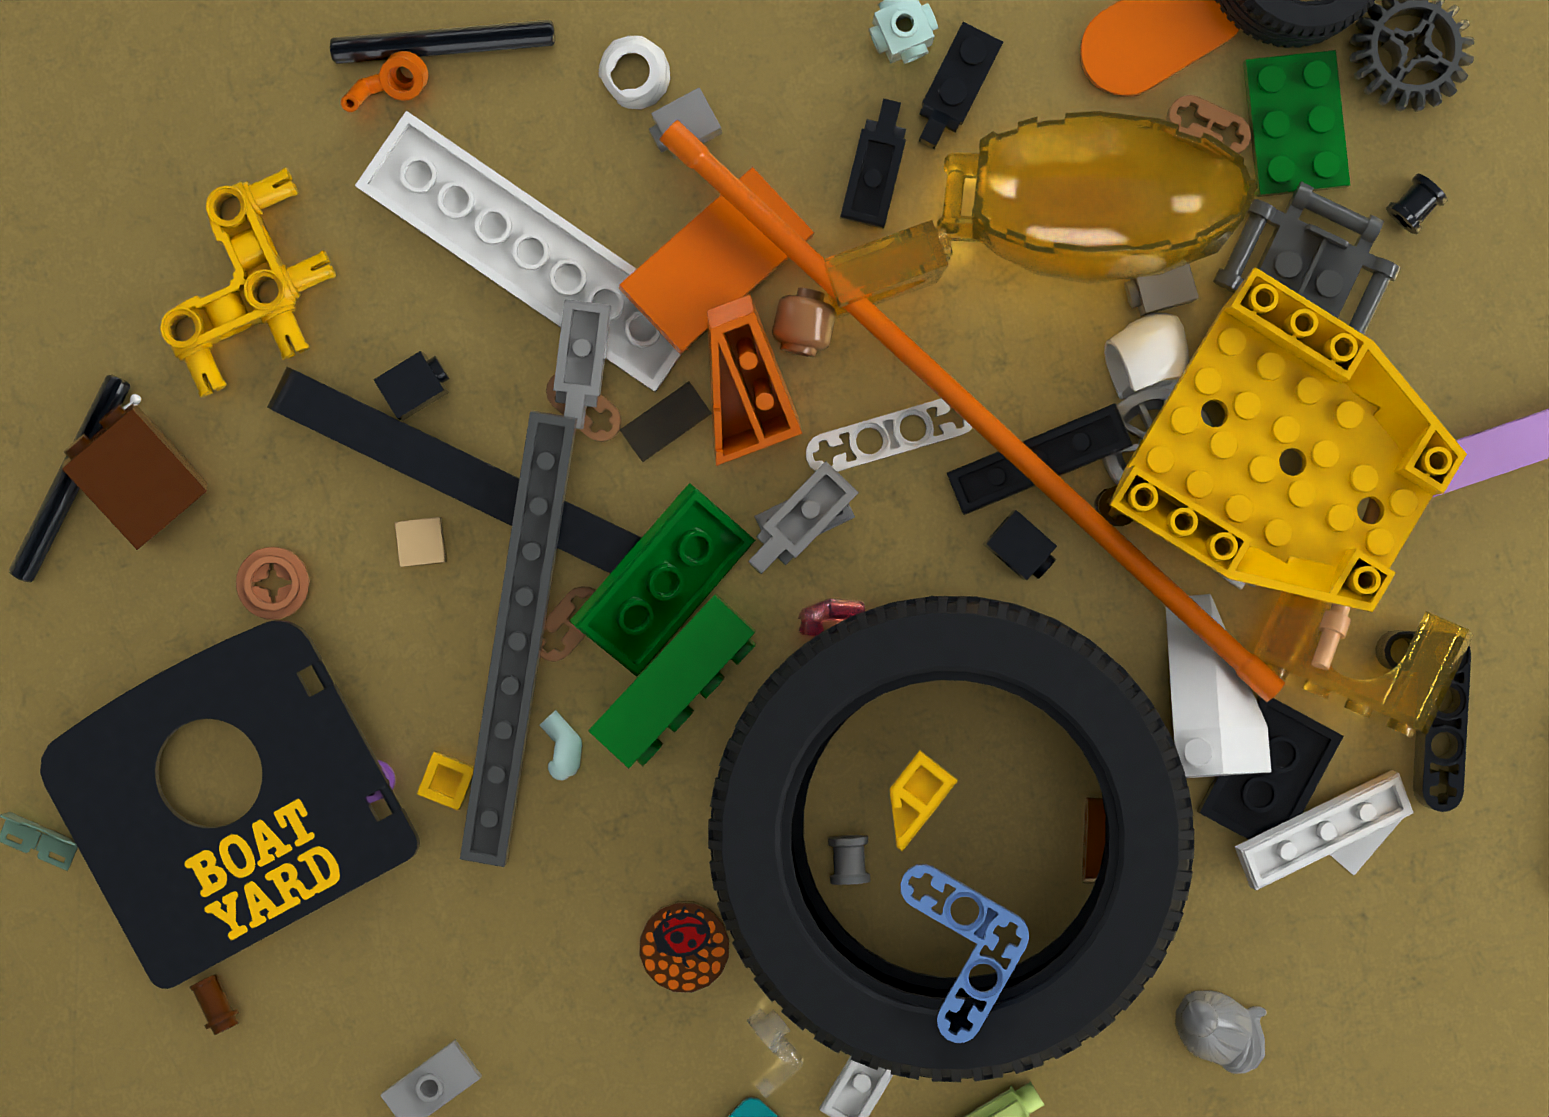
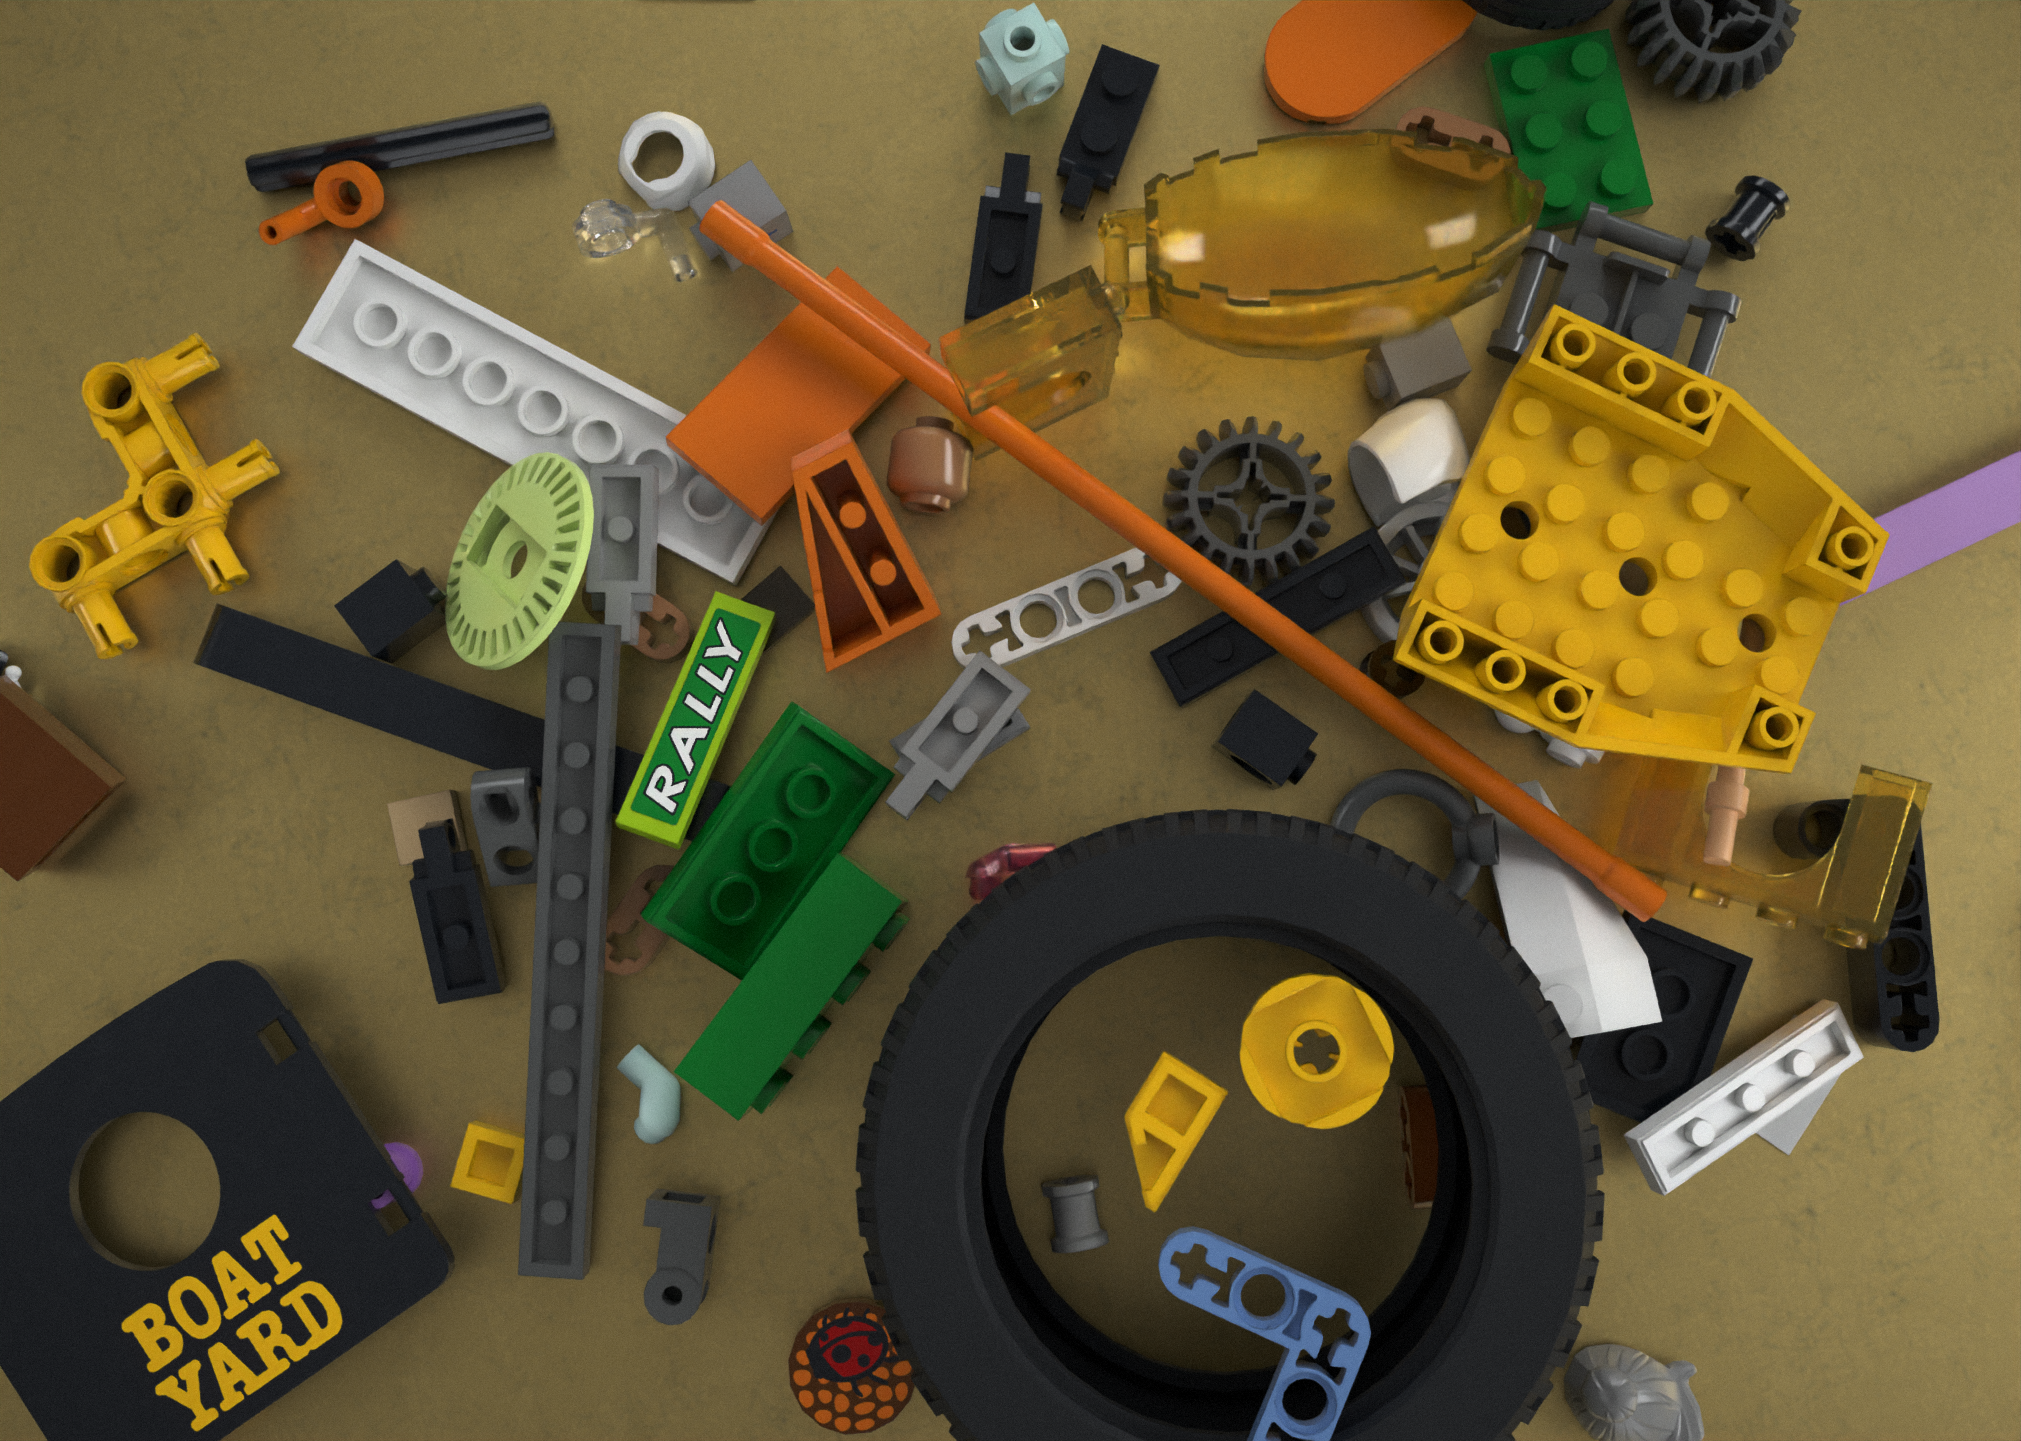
camera: 10 degrees left, 5 degrees down
nougat gear [236,547,310,619] -> none
none -> black hinge [409,818,507,1004]
none -> yellowish green piece [445,452,594,670]
none -> dark grey leg [470,767,541,887]
none -> clear plate [572,199,697,282]
none -> tile [615,591,776,850]
none -> dark grey leg [643,1188,721,1325]
none -> dark grey gear [1162,416,1335,588]
none -> yellow plate [1239,973,1394,1129]
none -> dark grey piece [1330,769,1500,899]

